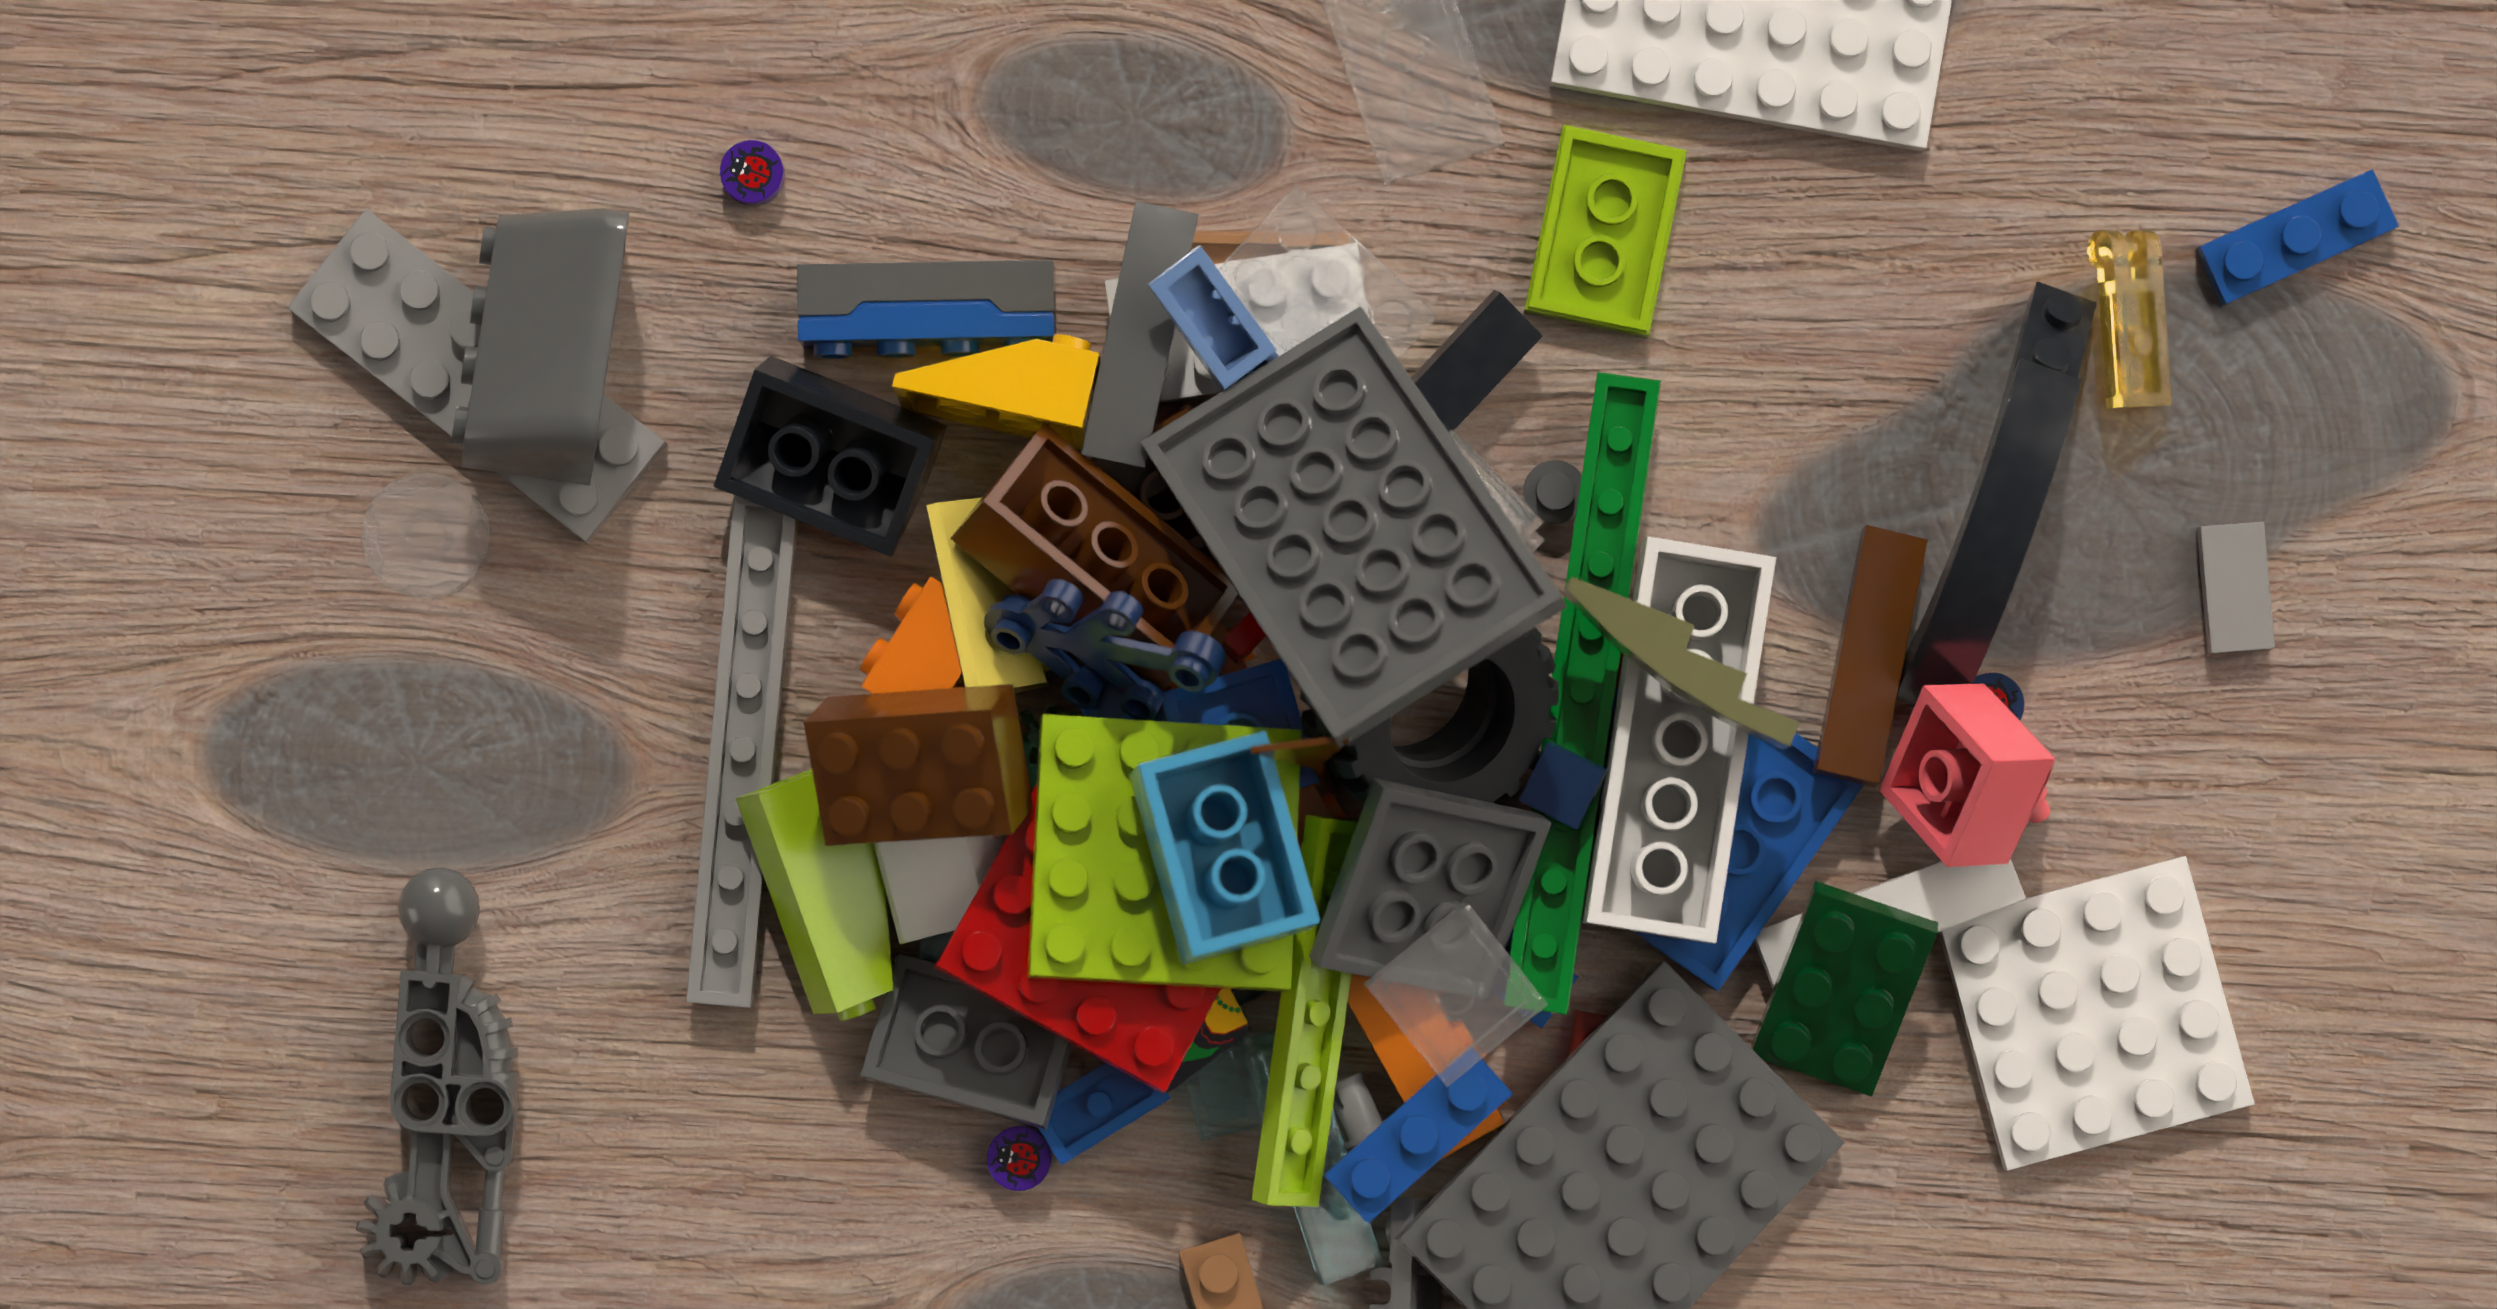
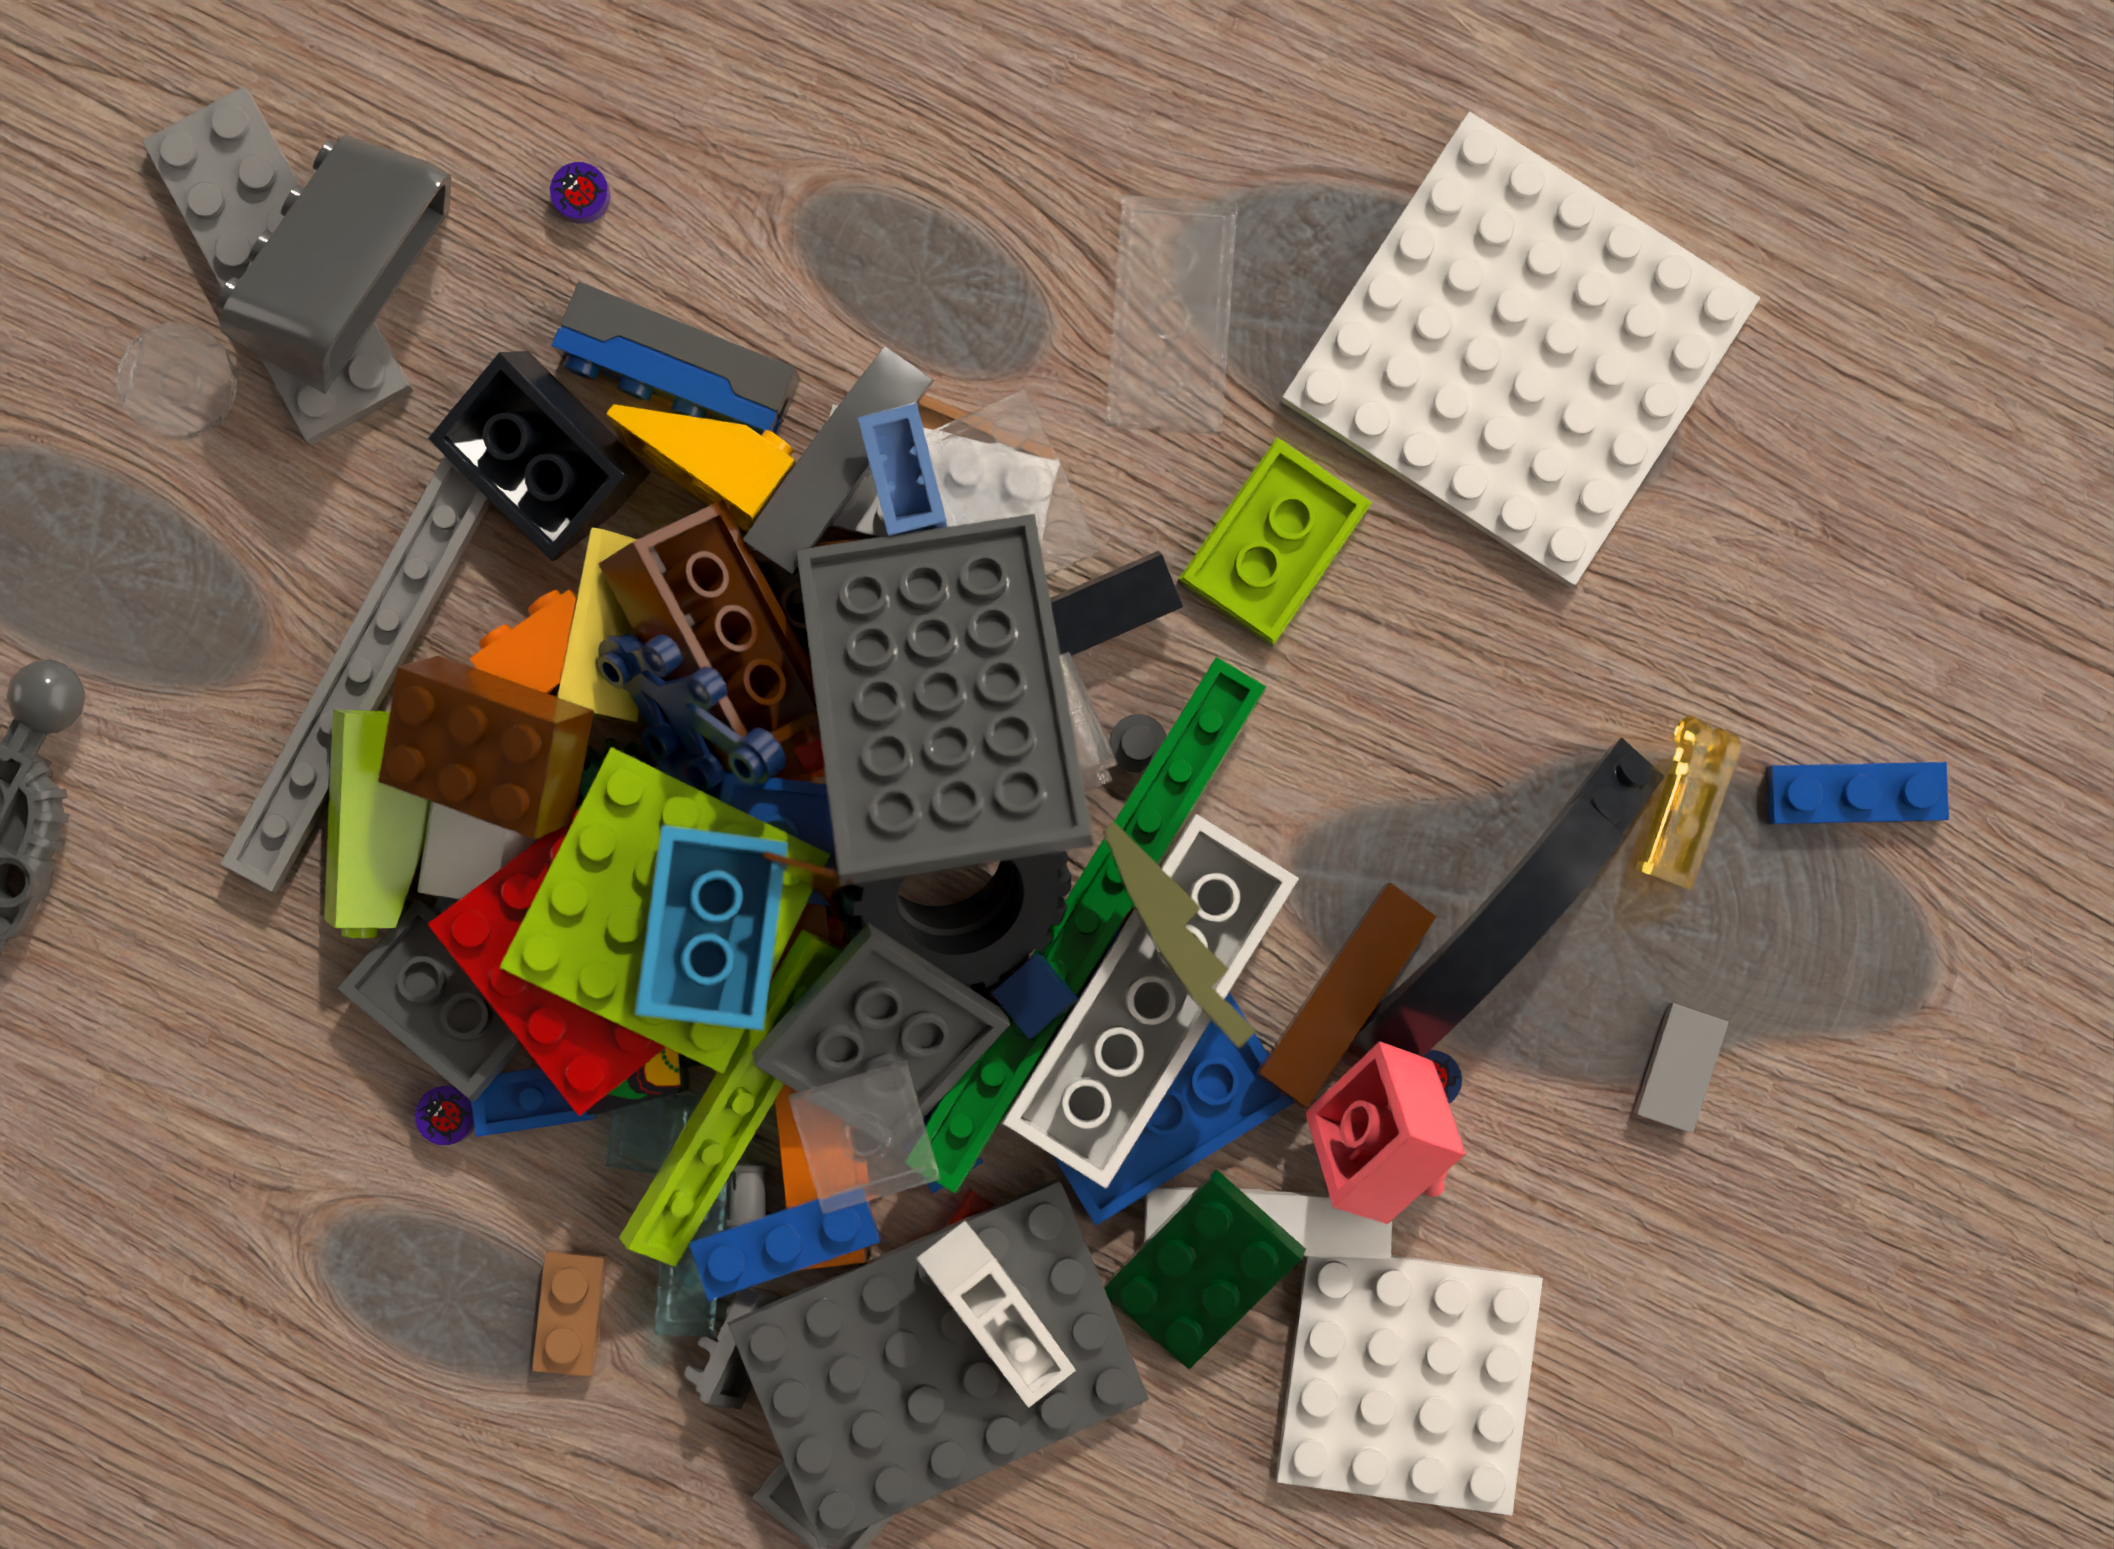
camera: 15 degrees right, 0 degrees up
none -> white slope [917,1221,1076,1408]

